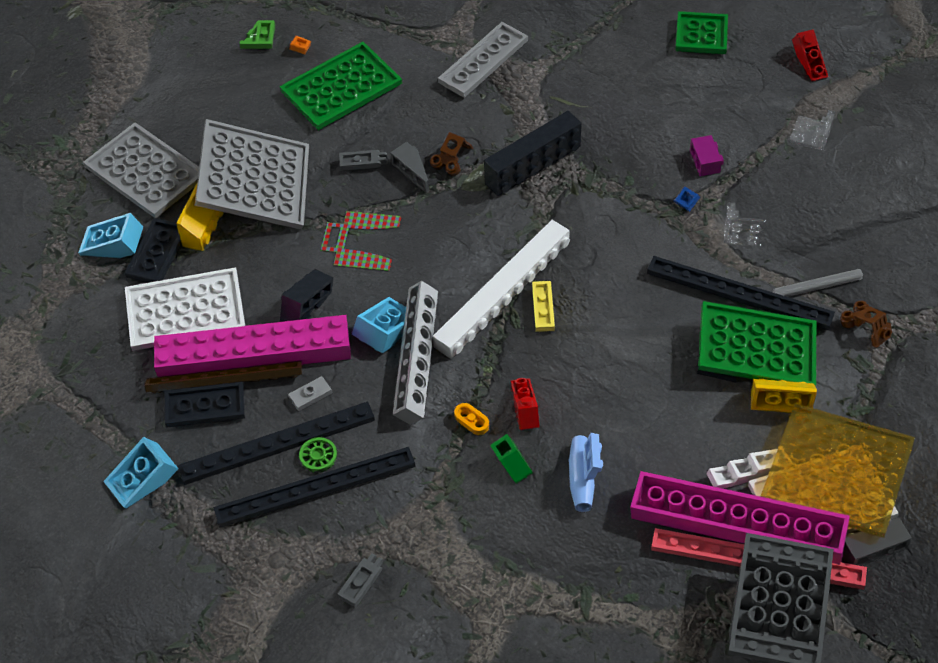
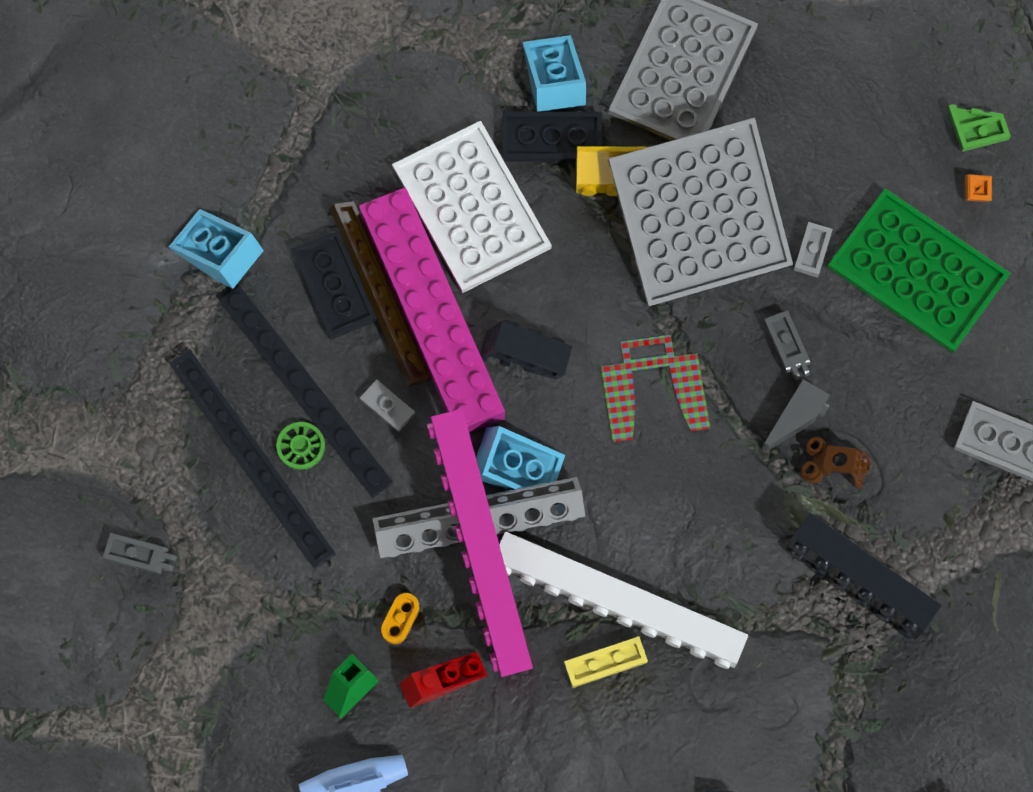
camera: 70 degrees right, 20 degrees up
none -> dark pink brick [426,409,533,677]
none -> light grey plate [794,222,833,278]

